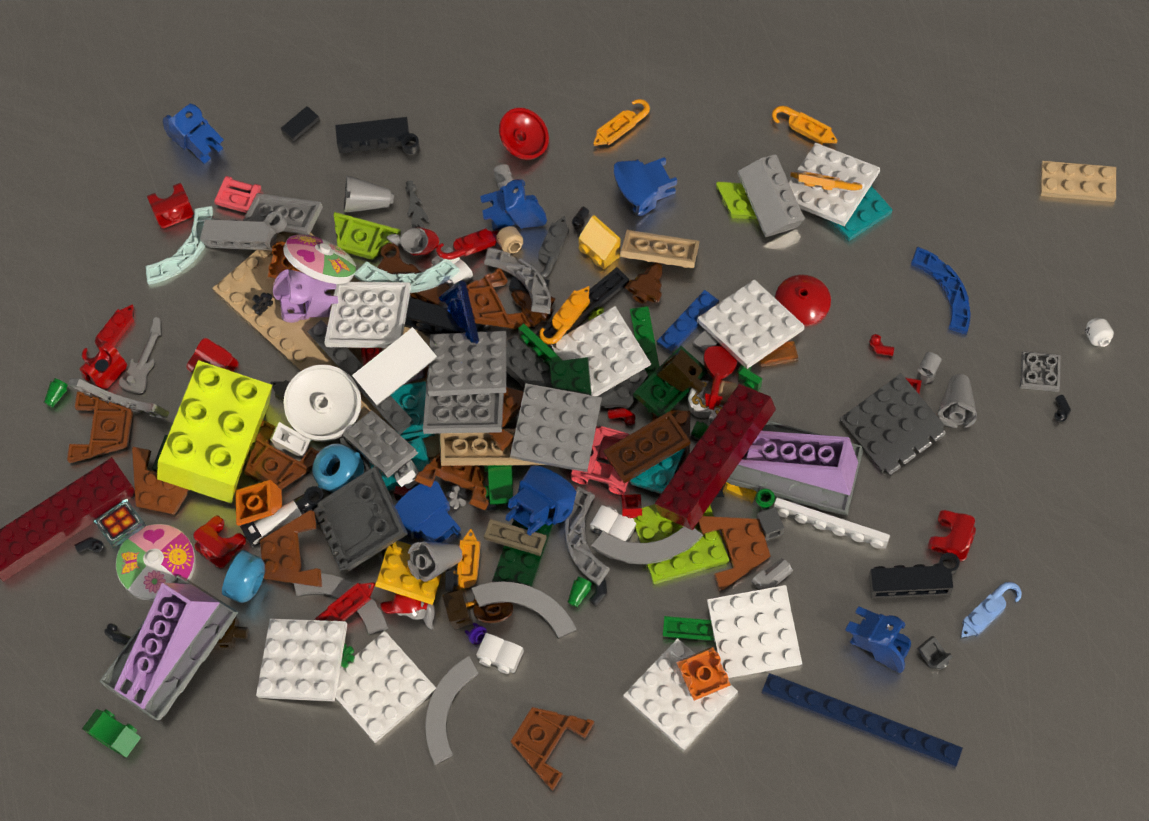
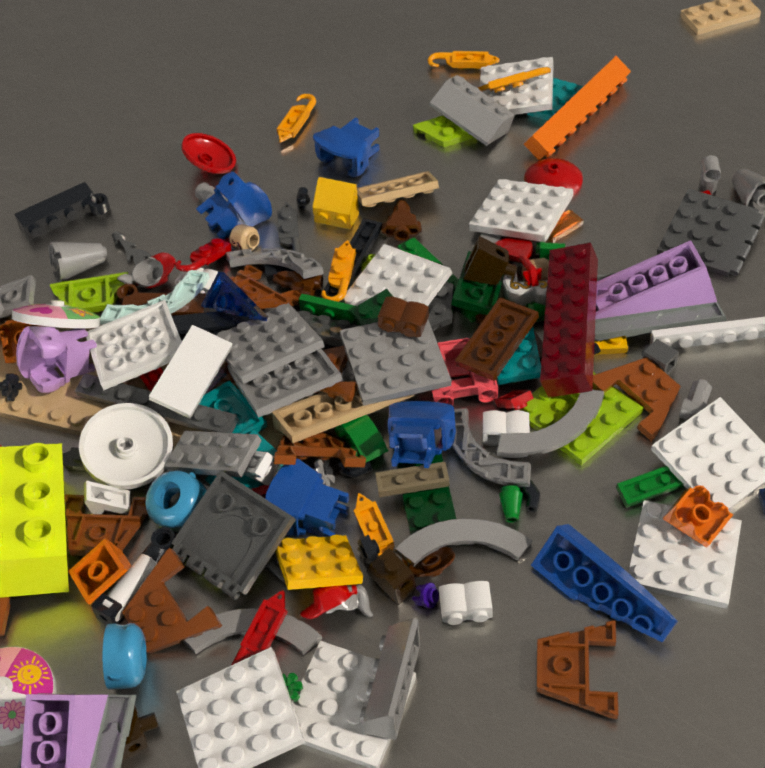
camera: 25 degrees left, 15 degrees down
red piece [193,515,246,569] -> none
light grey cone [407,541,462,582] -> none
light grey tile [425,656,479,765] -> none
red arm [608,408,636,426] -> none
blue plate [657,290,719,355] -> none
green cone [755,489,775,510] -> none
red arm [869,334,894,356] -> none
blue tile [911,247,971,335] -> none
none -> light grey slope [360,618,420,740]
none -> reddish brown brick [378,297,429,337]
none -> orange brick [524,56,631,161]
none -> blue wedge [531,524,678,642]

